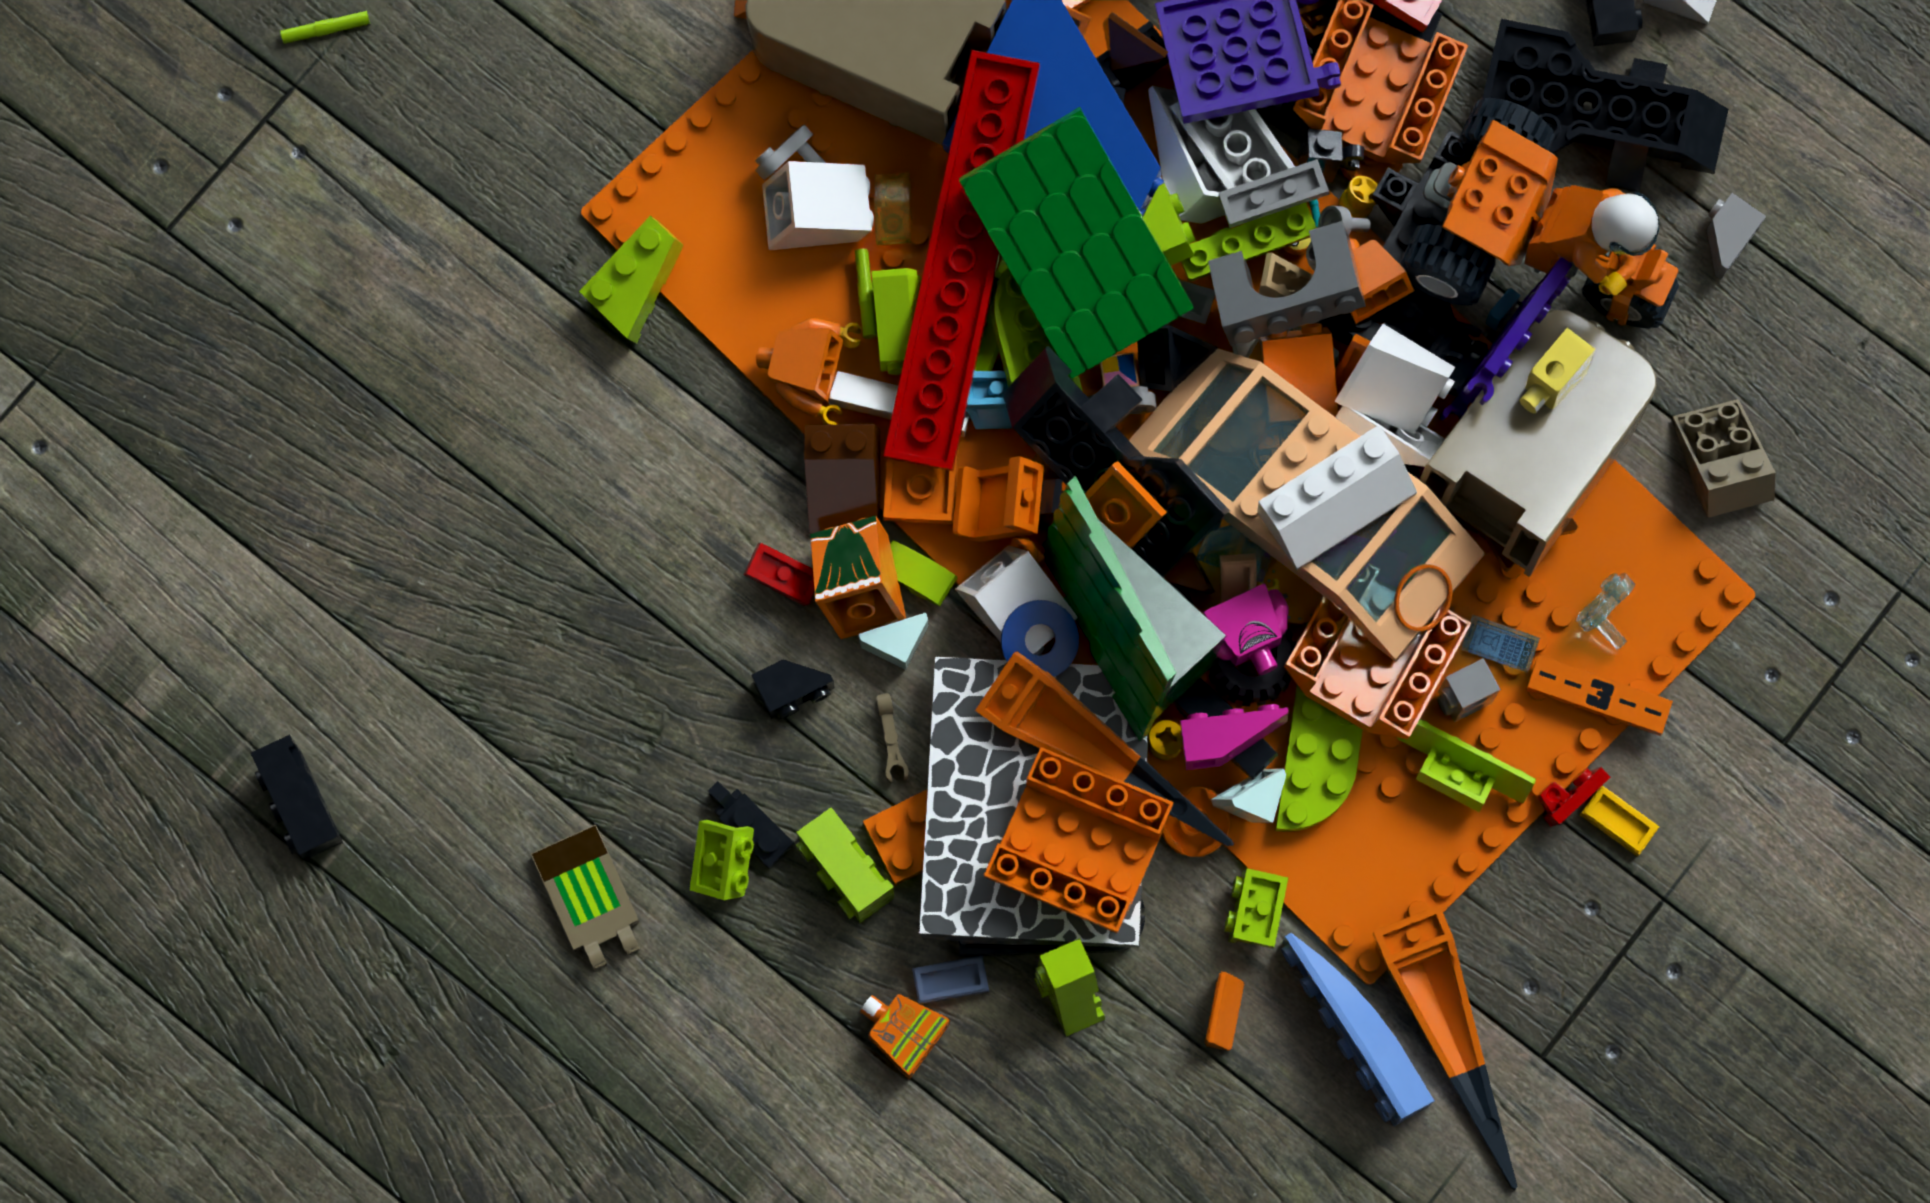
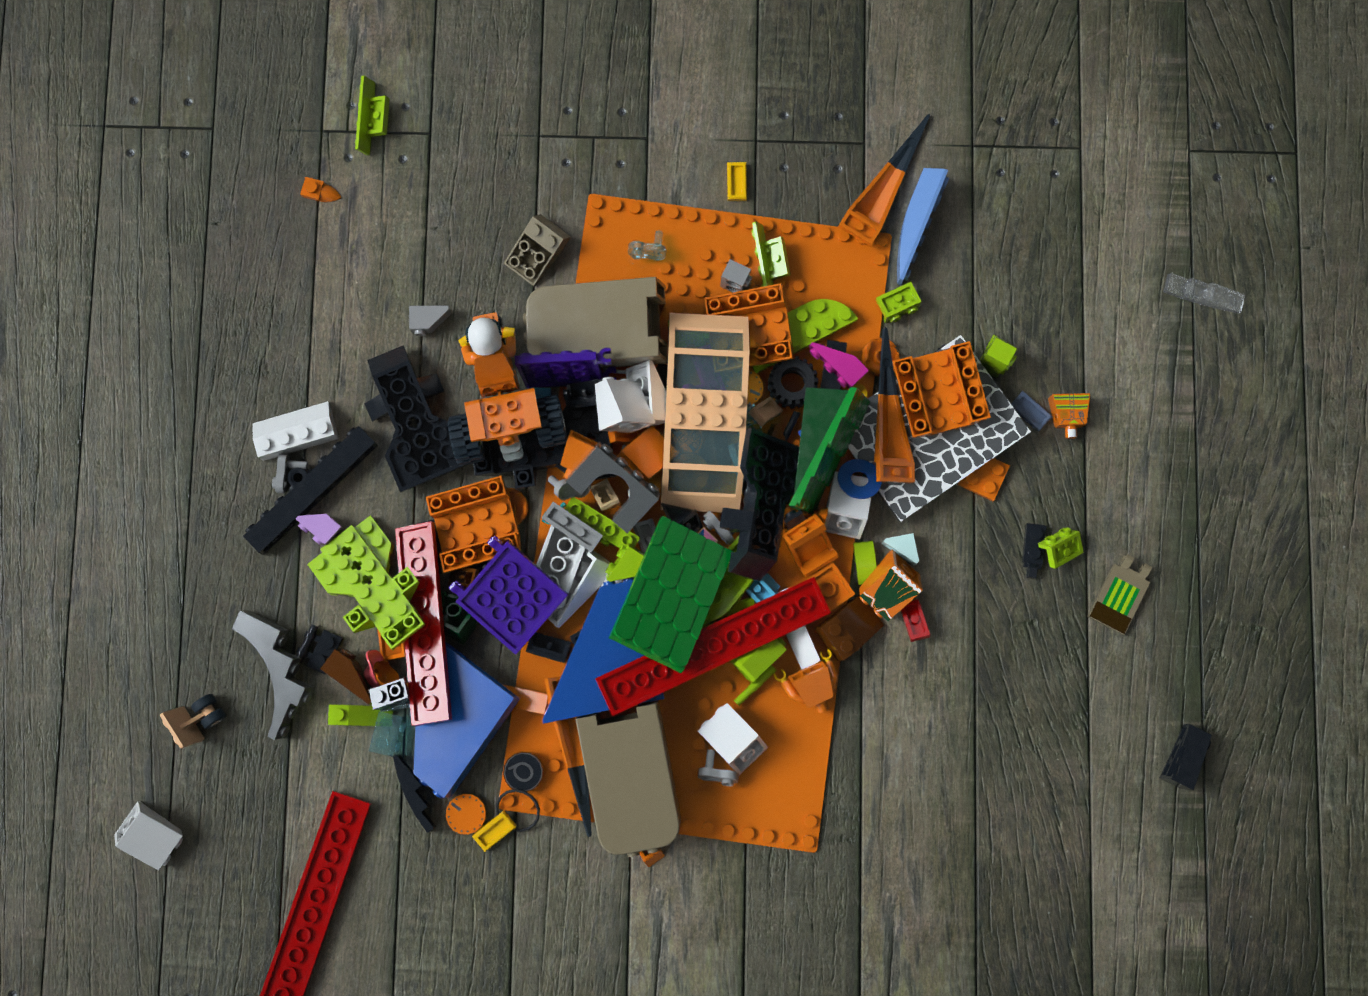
camera: 130 degrees left, 5 degrees up
lime wedge [579,216,684,344] -> none
black slope [751,659,835,719] -> none
lime wedge [796,808,894,923] -> none
clear yellow slope [874,172,912,246] -> none
dark tan piece [877,693,909,783] -> none
orange plate [1085,461,1167,549] -> none
reddish brown slope [1103,12,1168,71] -> none
dark pink torso [1203,578,1289,676] -> none
orange slope [1204,971,1244,1051] -> none
light aqua slope [1211,769,1286,823] -> none
white slope [1257,425,1417,570] -> none
black brick [1298,128,1364,183] -> none
yellow wheel [1339,176,1378,218] -> none
orange piece [1394,564,1453,631] -> none
clear light blue tile [1461,615,1540,673] -> none
light yellow torso [1519,327,1595,414] -> none
orange tile [1526,655,1673,736] -> none
red hinge [1537,767,1611,827] -> none

